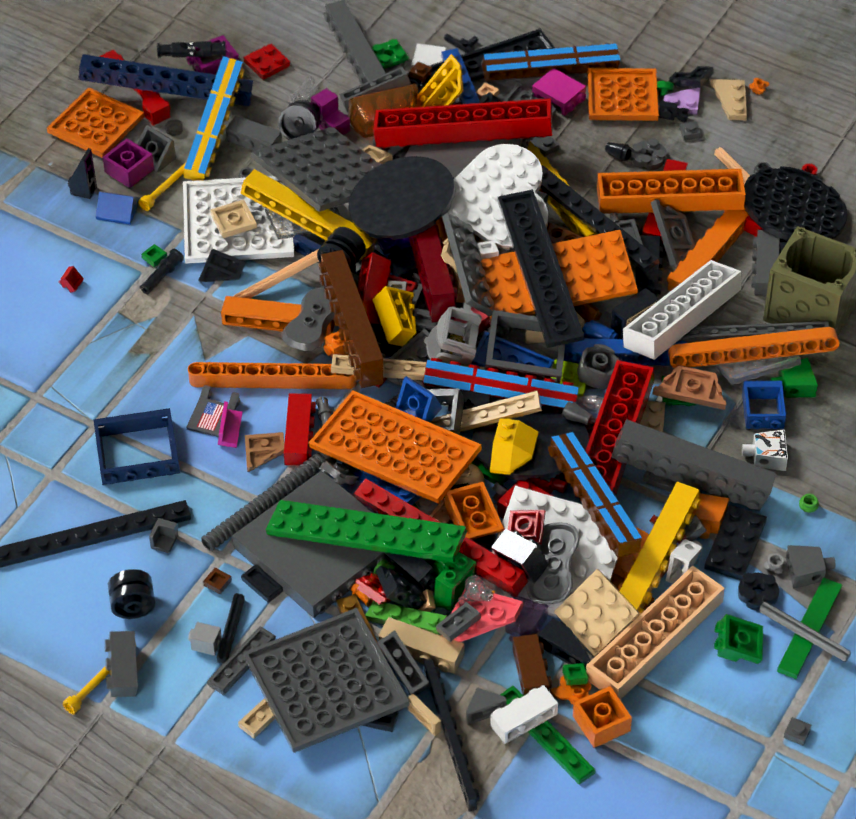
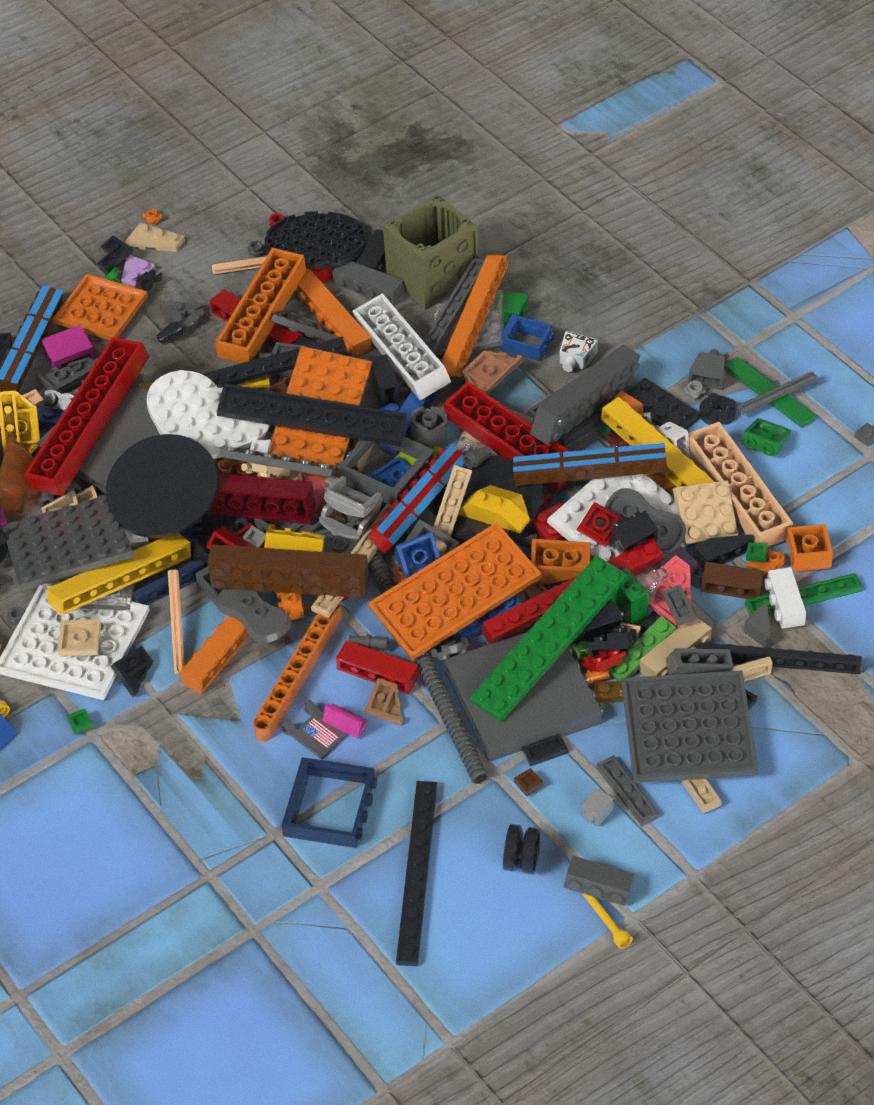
camera: 65 degrees left, 0 degrees up
red tile [59,266,84,292] -> none
black pin [140,248,184,294] -> none
dark grey panel [149,518,178,553] -> none
black axle [216,593,245,664] -> none
black wheel [317,227,366,271] -> none
dark grey plate [679,121,701,140] -> none
bright green plate [799,494,819,513] -> none

